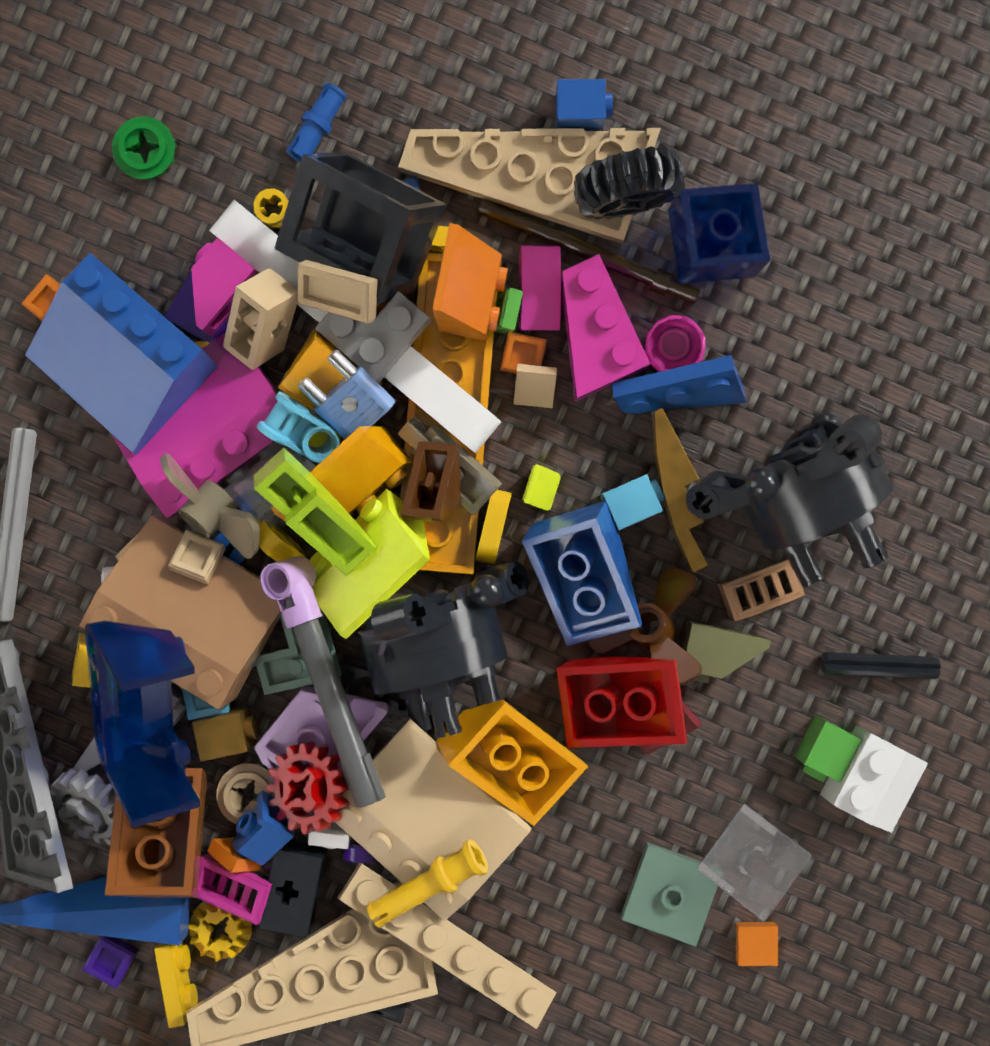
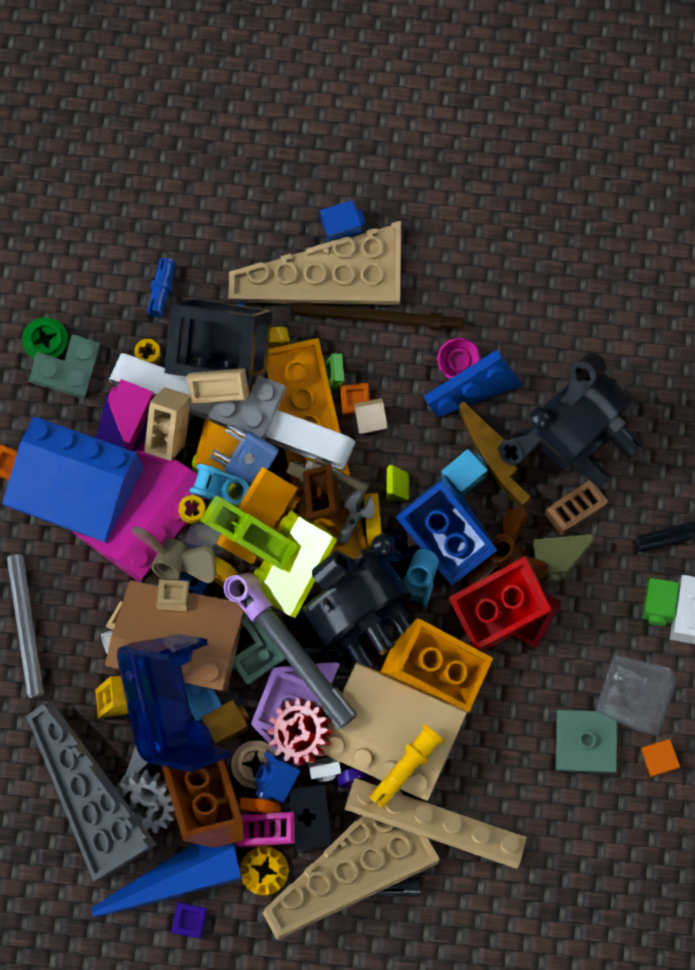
camera: 20 degrees left, 15 degrees down
yellow plate [154,941,198,1028] -> none
orange slope [432,223,508,341] -> none
dark pink slope [518,245,561,330] -> none
dark pink wedge [561,254,650,403] -> none
black gear [574,146,685,220] -> none
clear blue brick [668,183,770,284] -> none
none -> sand green plate [28,335,100,399]
none -> yellow bush [178,495,205,524]
none -> light grey bar [337,490,375,545]
none -> medium azure piece [403,549,439,608]

